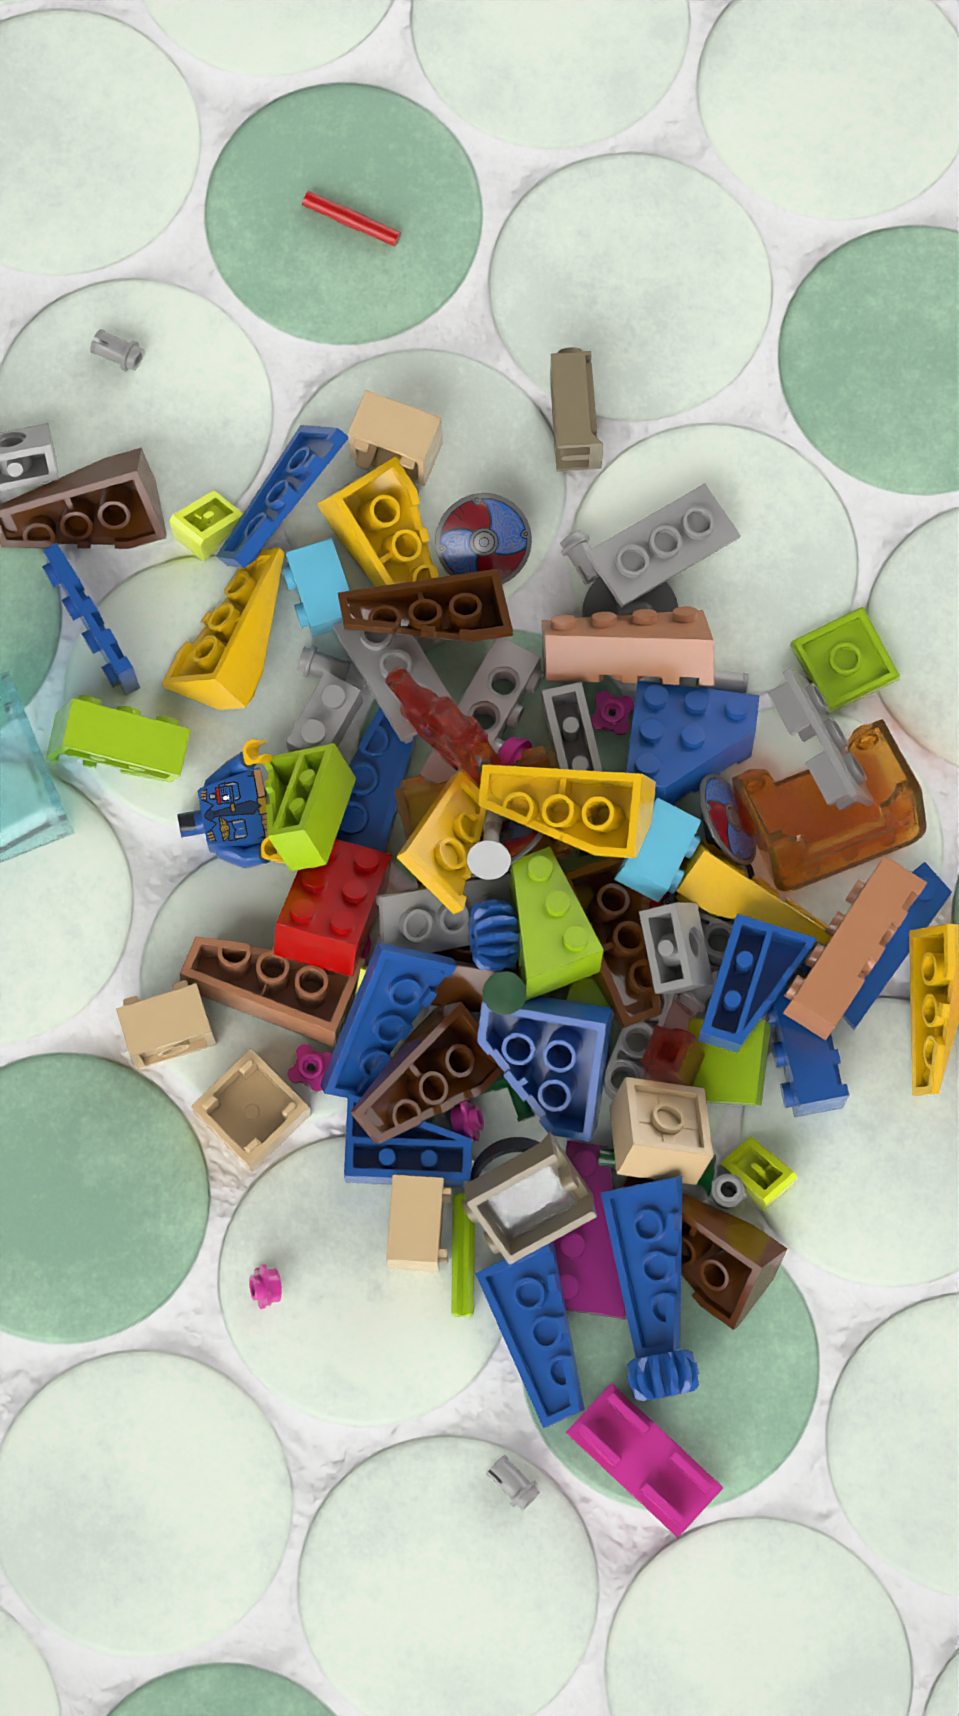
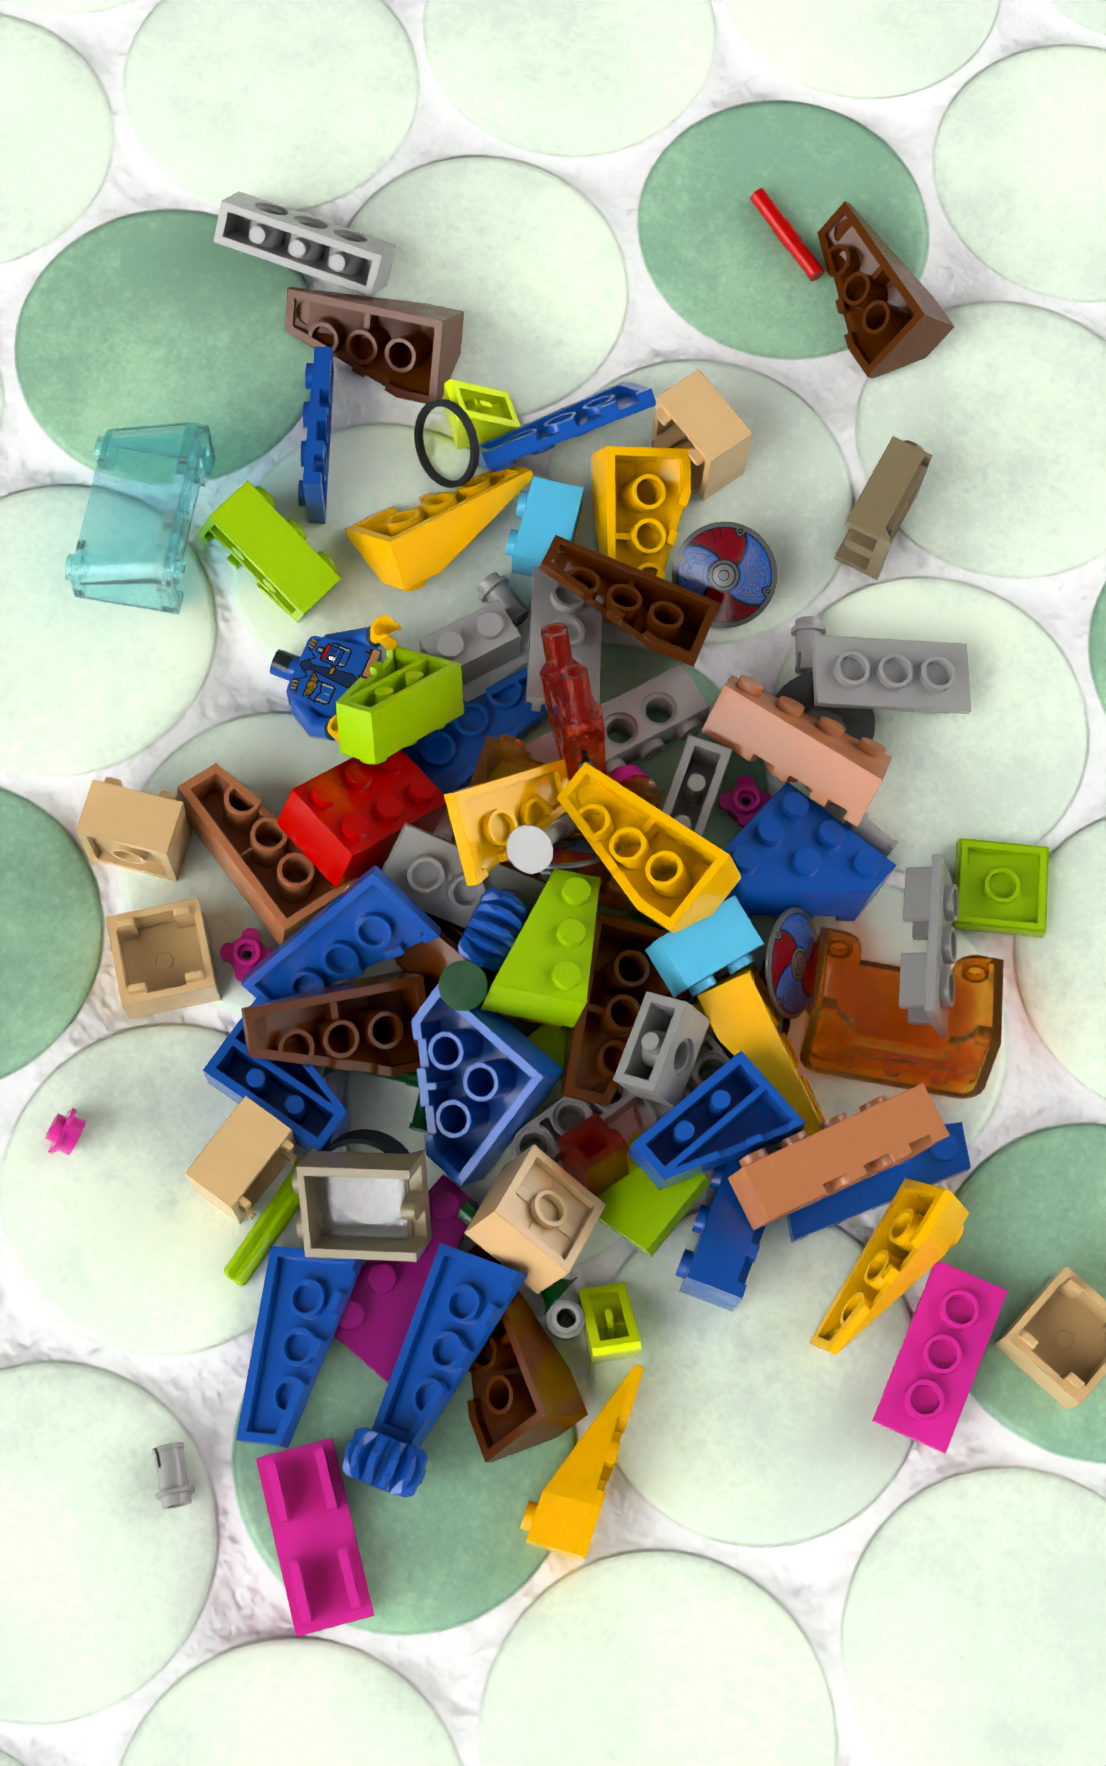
camera: 25 degrees right, 5 degrees down
light grey pin [90,329,144,371] -> none
dark pink plate [451,1100,484,1141] -> none
none -> black piece [414,399,479,488]
none -> yellow wedge [520,1364,644,1562]
none -> reddish brown wedge [817,201,955,379]

